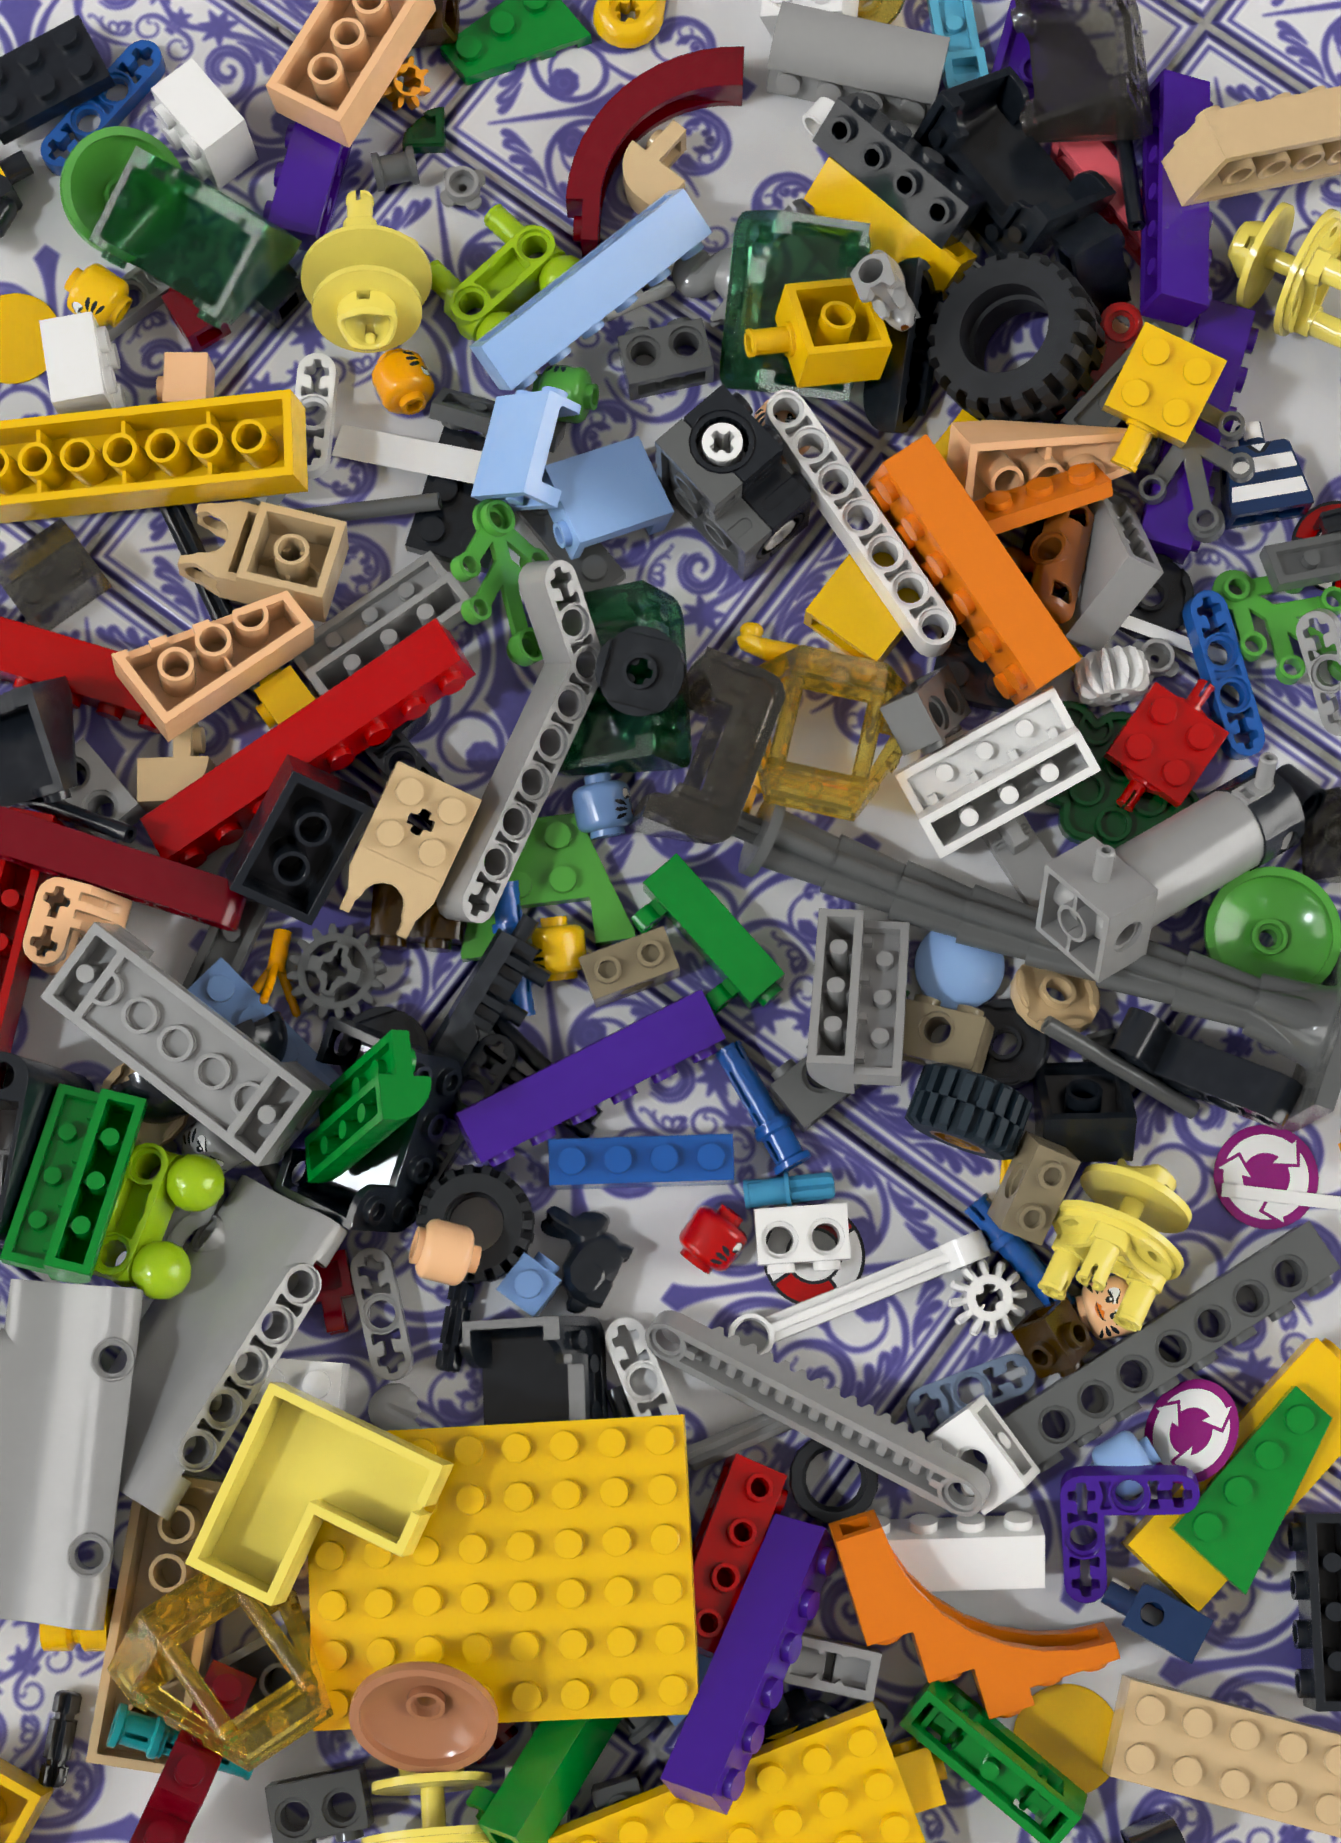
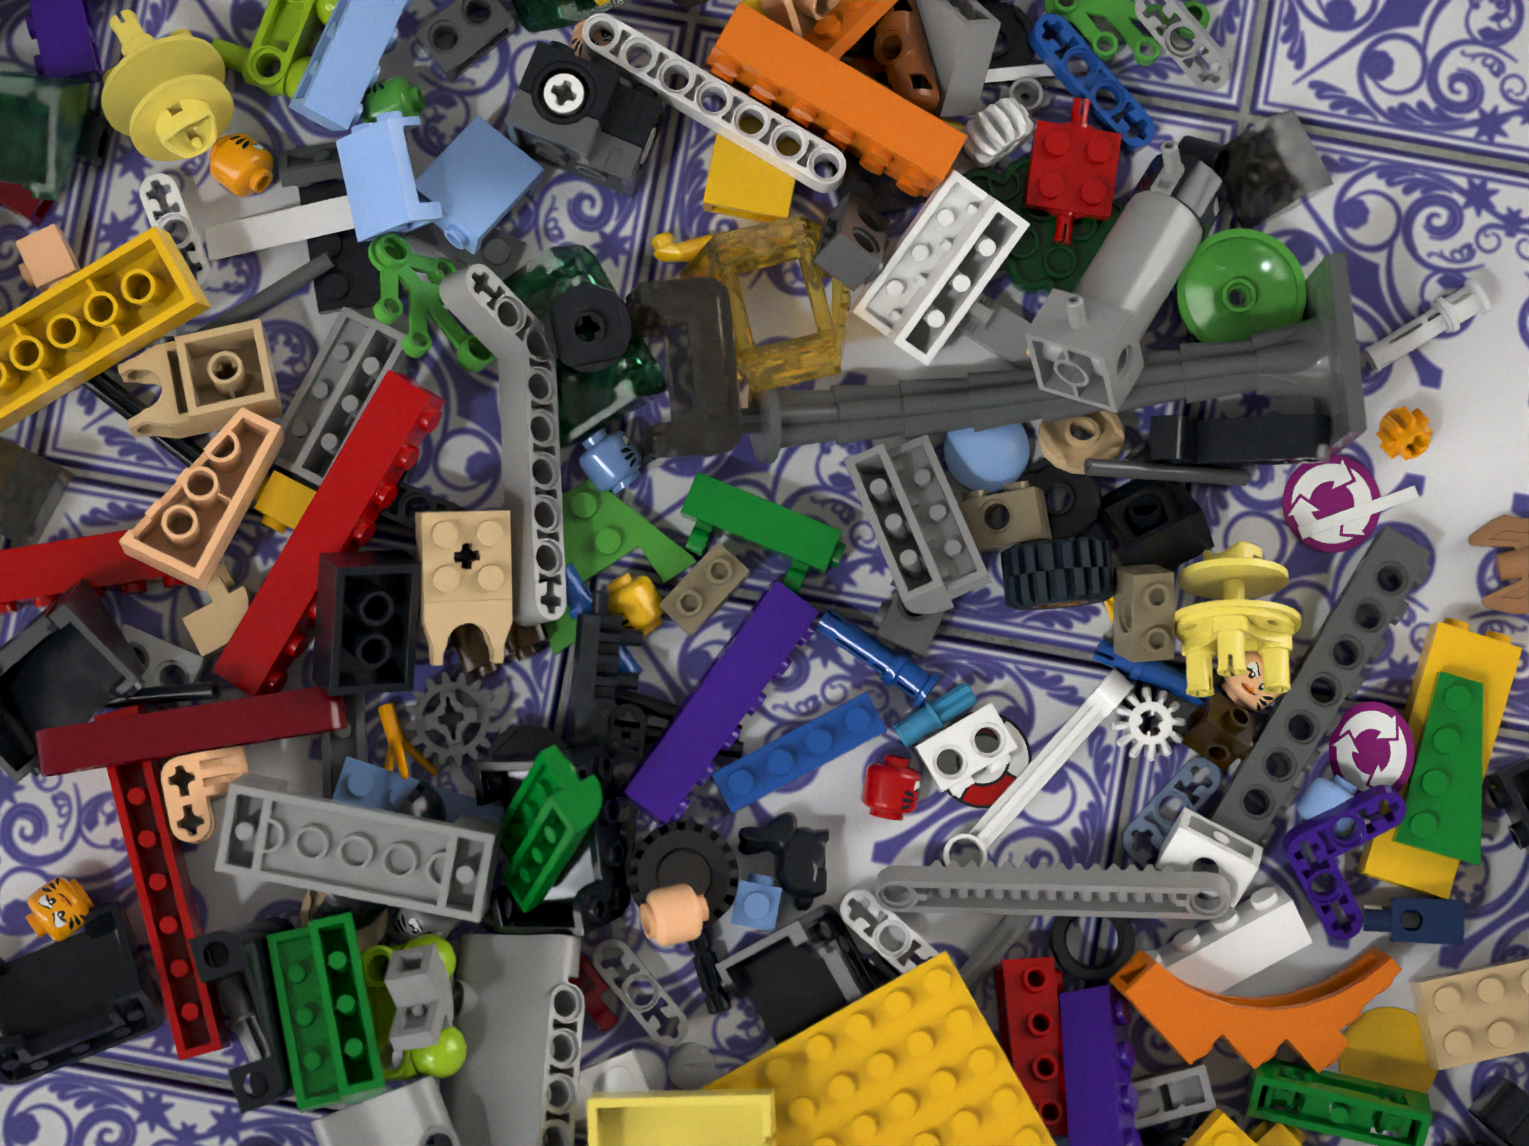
camera: 30 degrees left, 5 degrees up
none -> light grey brick [384,944,454,1052]

